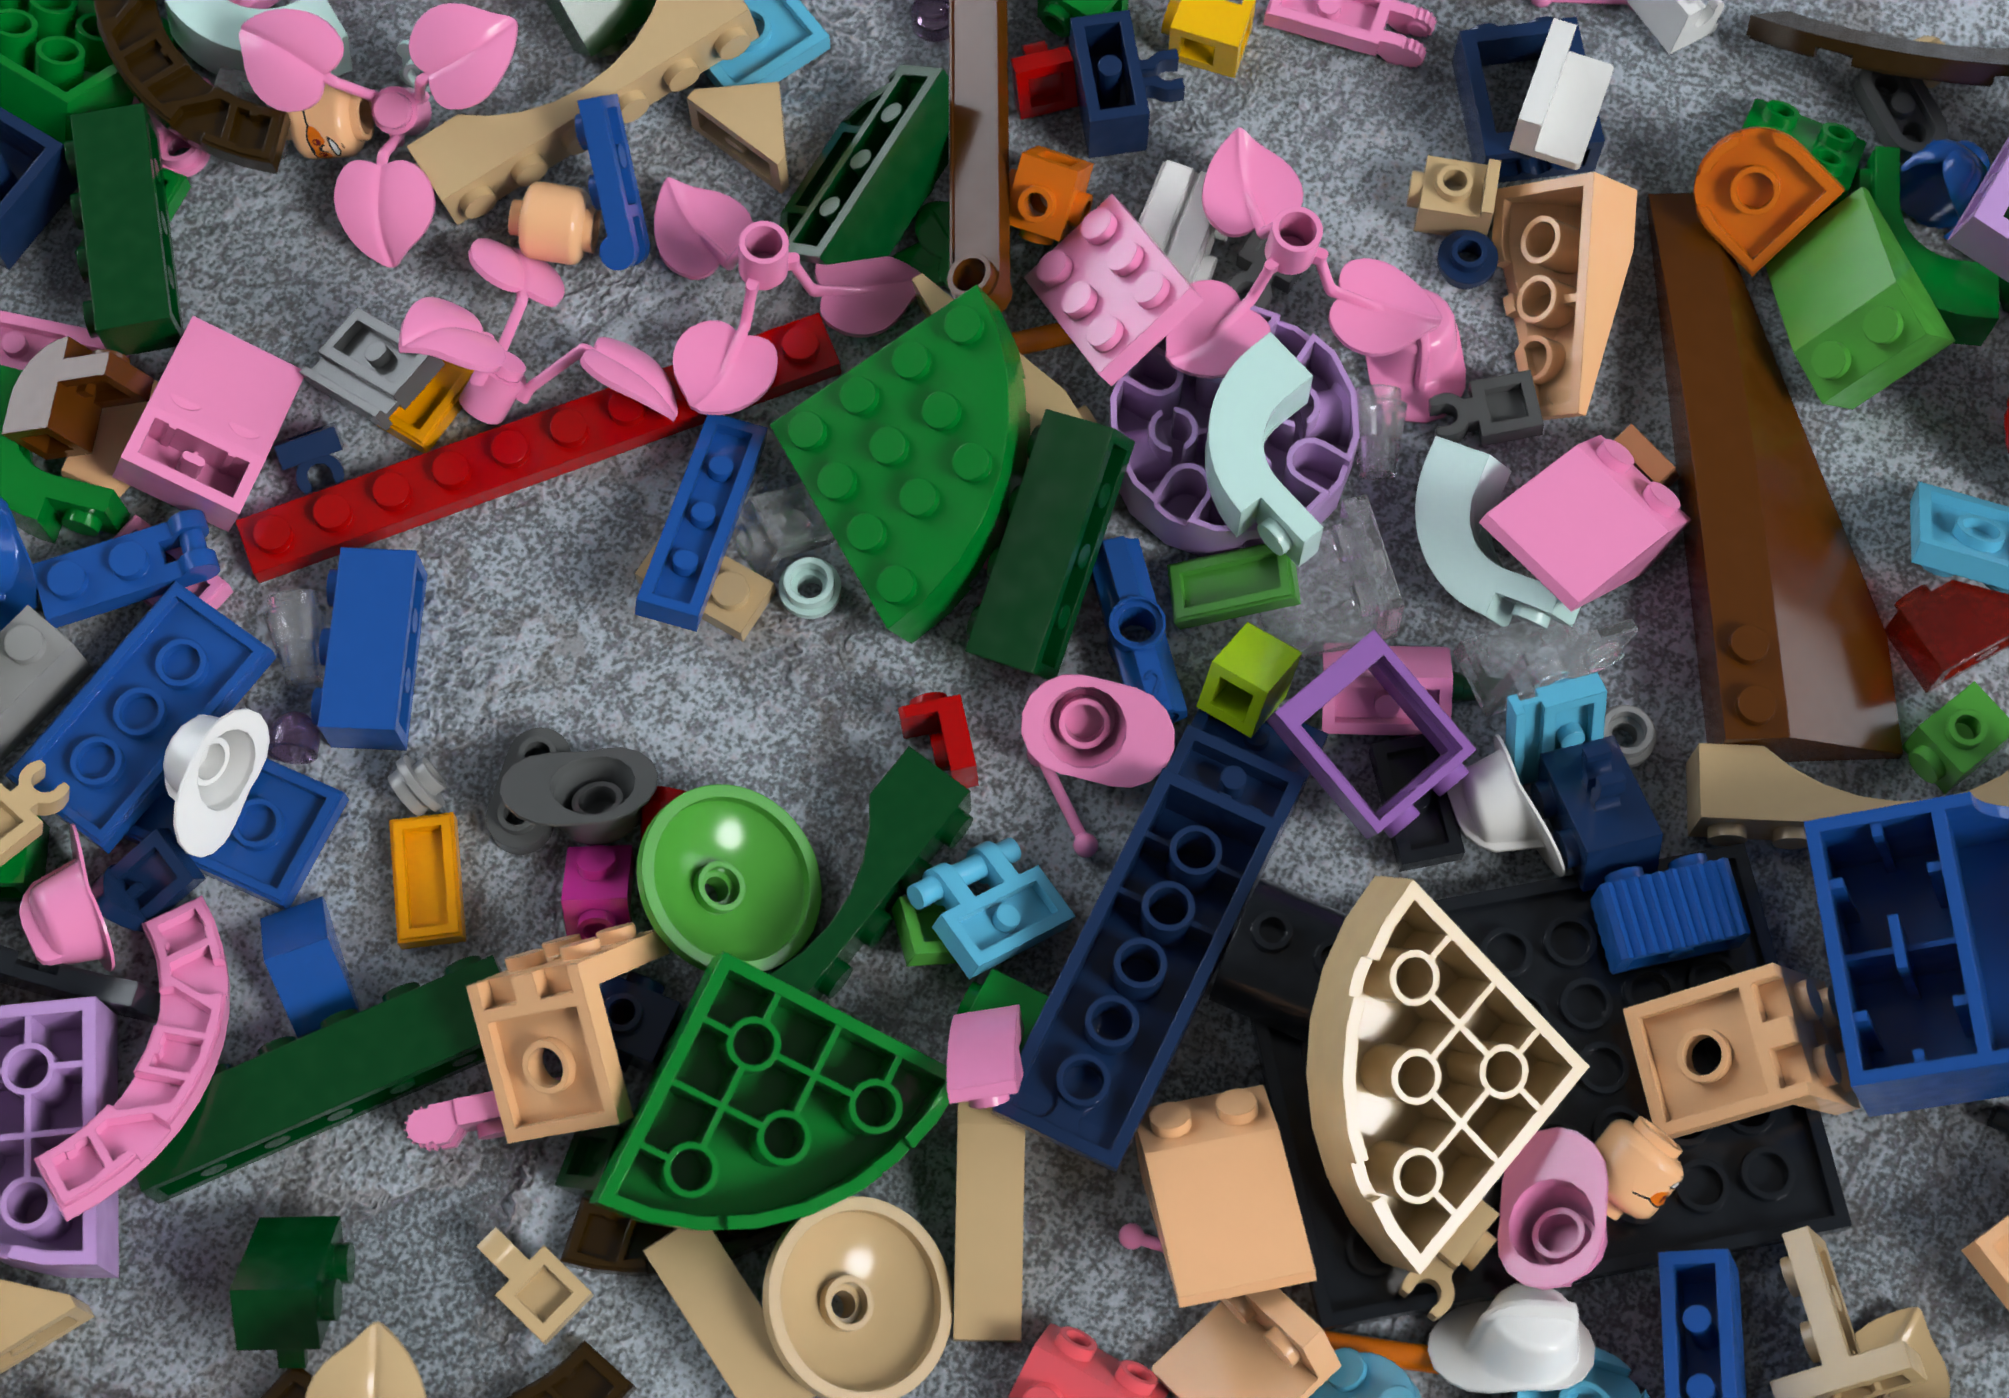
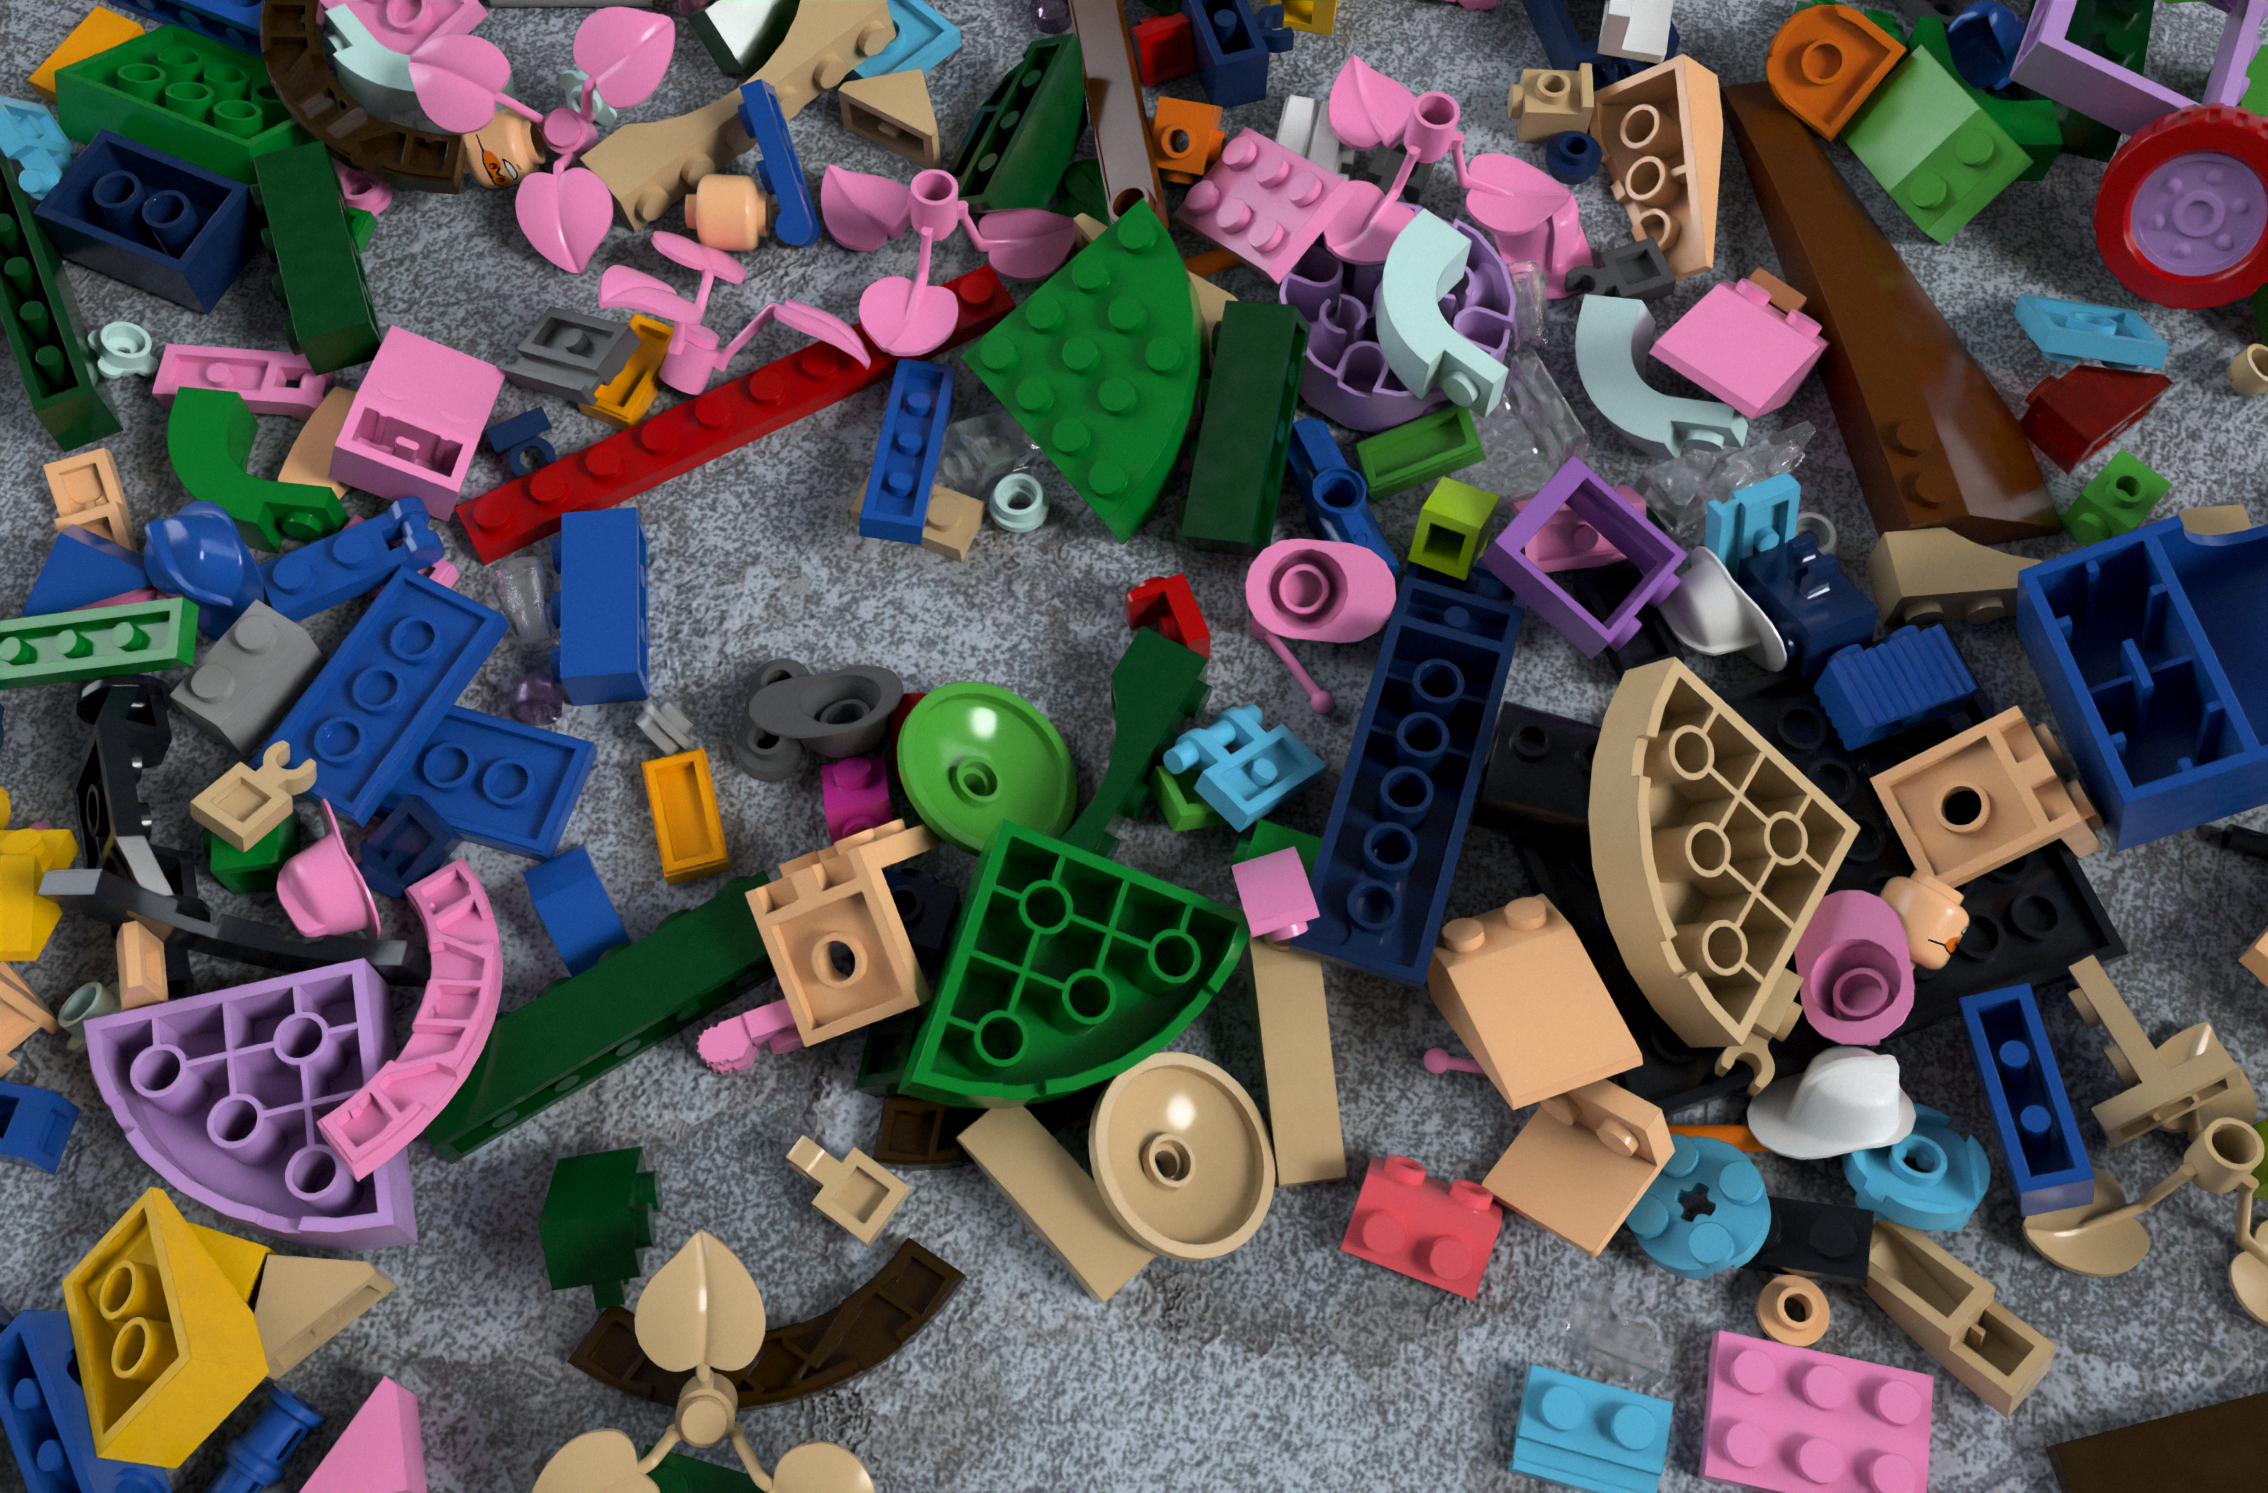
camera: 10 degrees left, 5 degrees down
reddish brown brick [1,336,154,460] -> none
white piece [163,708,270,858] -> none

